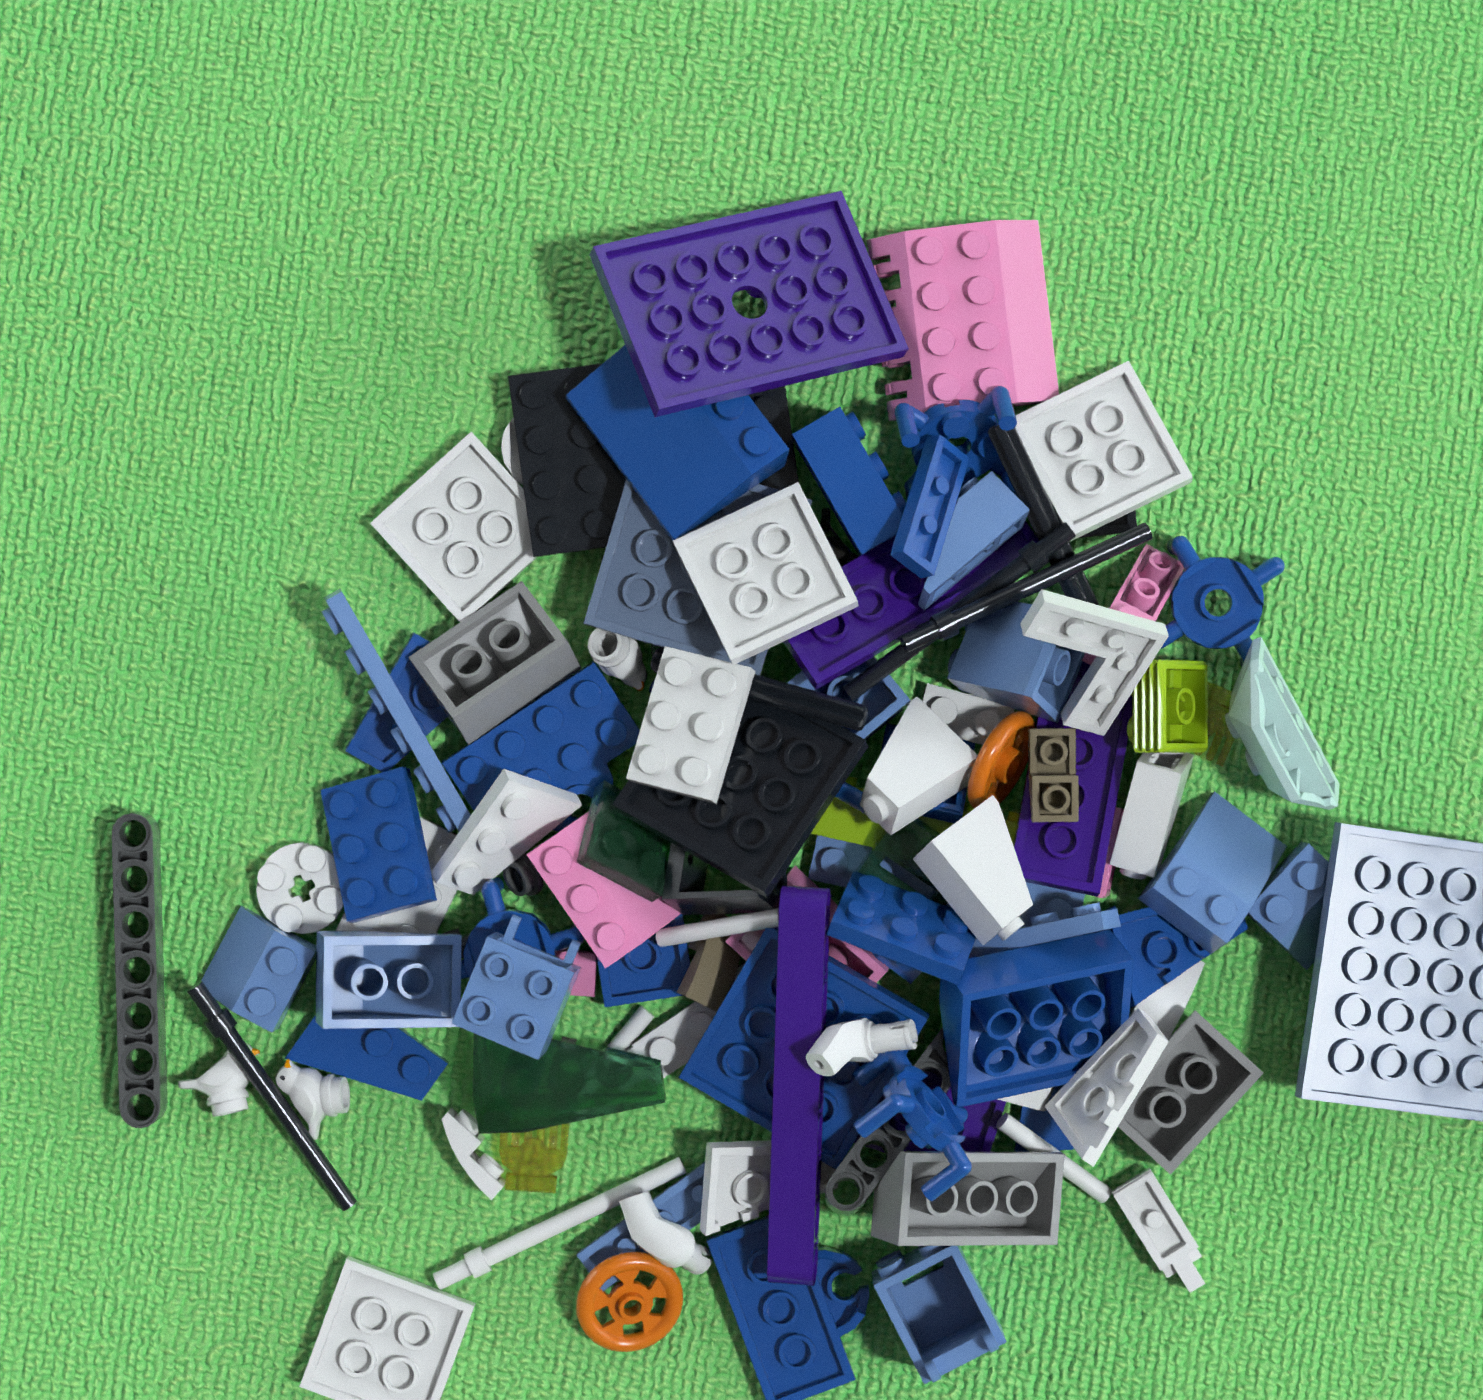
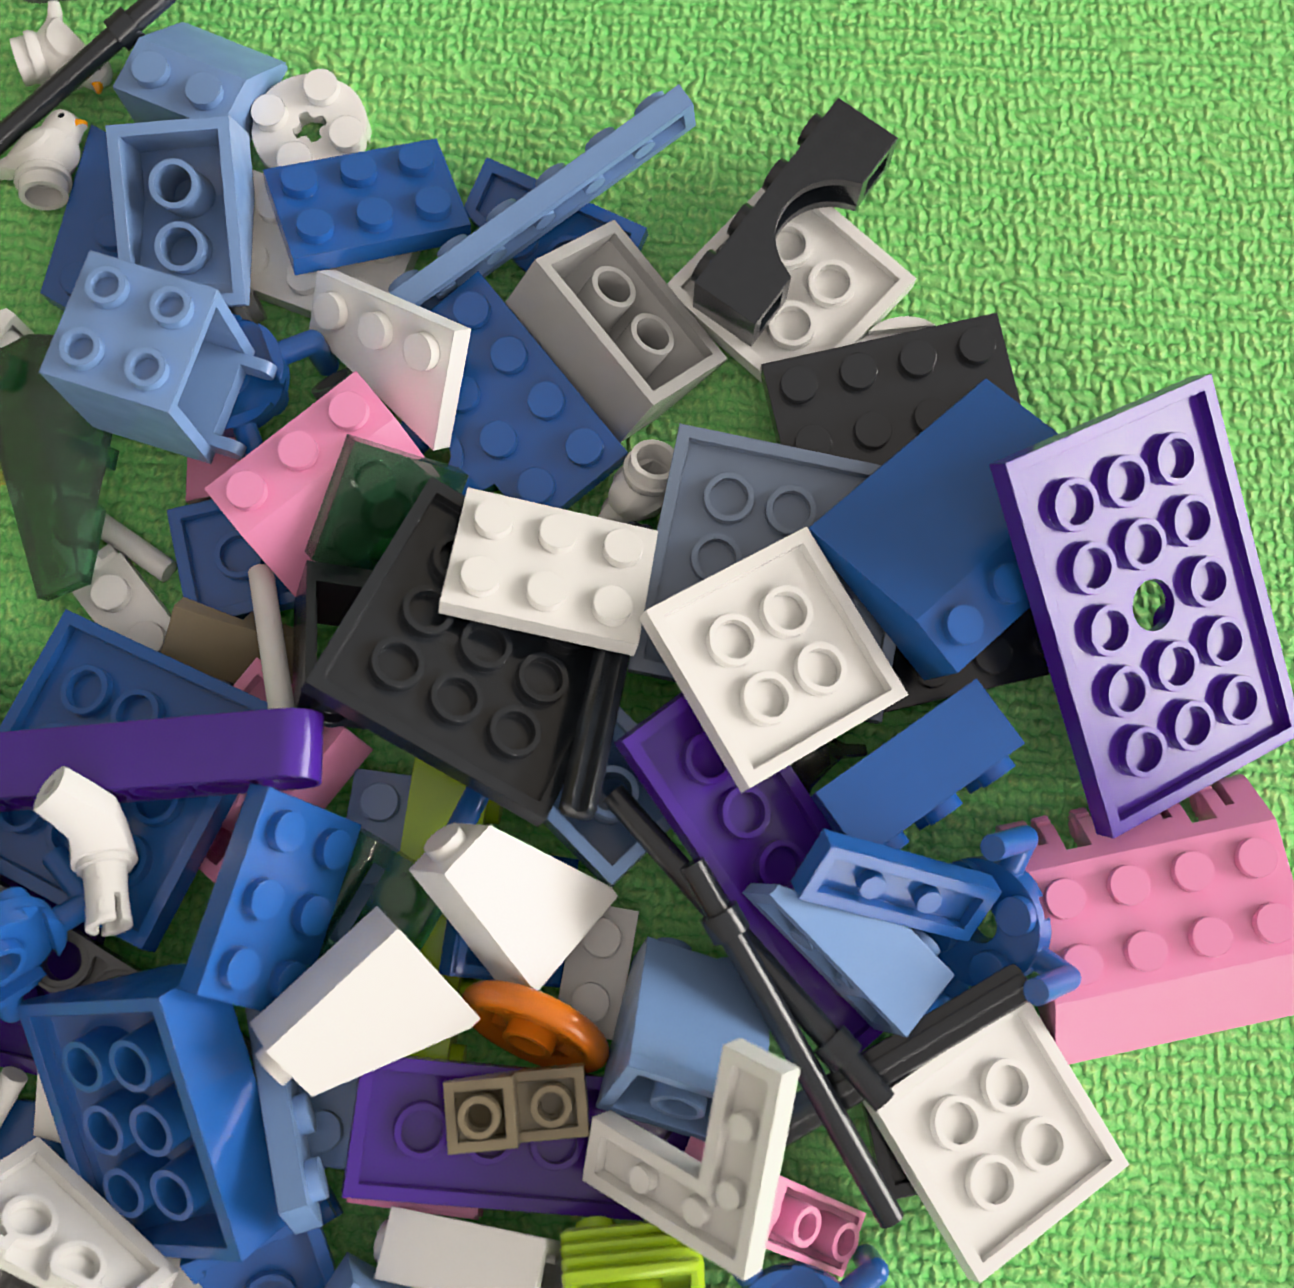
camera: 85 degrees right, 10 degrees down
none -> black arch [691,98,898,347]

